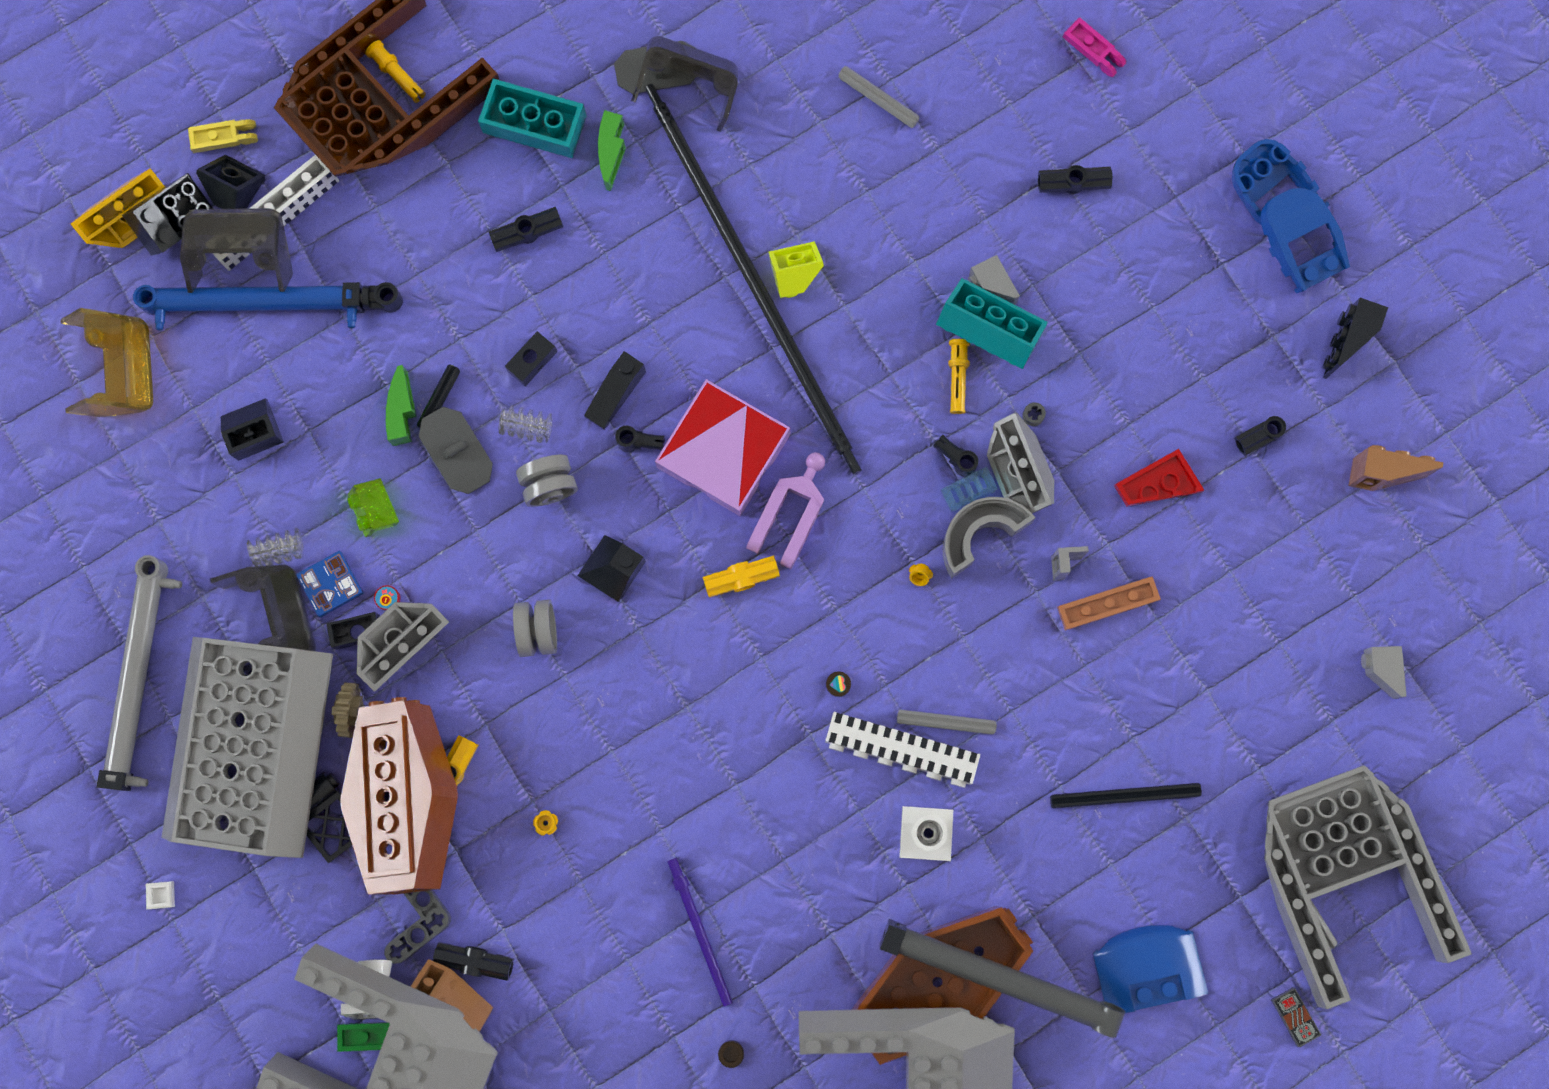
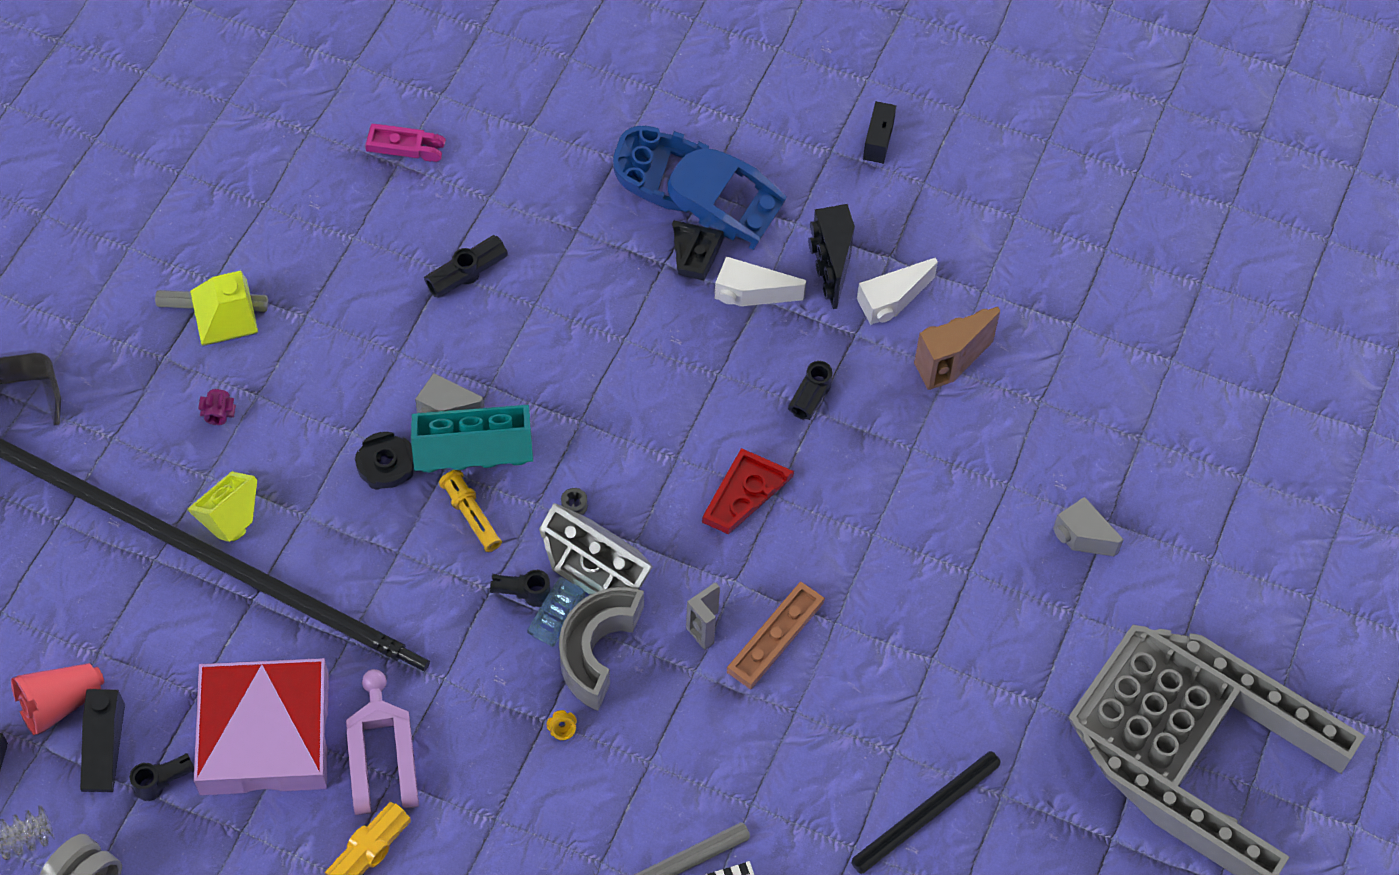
camera: 40 degrees left, 20 degrees down
none -> coral cone [11,663,104,735]
none -> neon yellow slope [190,270,258,346]
none -> magenta gear [198,389,236,425]
none -> black plate [355,432,414,490]
none -> black wing [672,220,724,281]
none -> white slope [715,257,807,306]
none -> white slope [857,257,938,325]
none -> black piece [863,101,897,164]

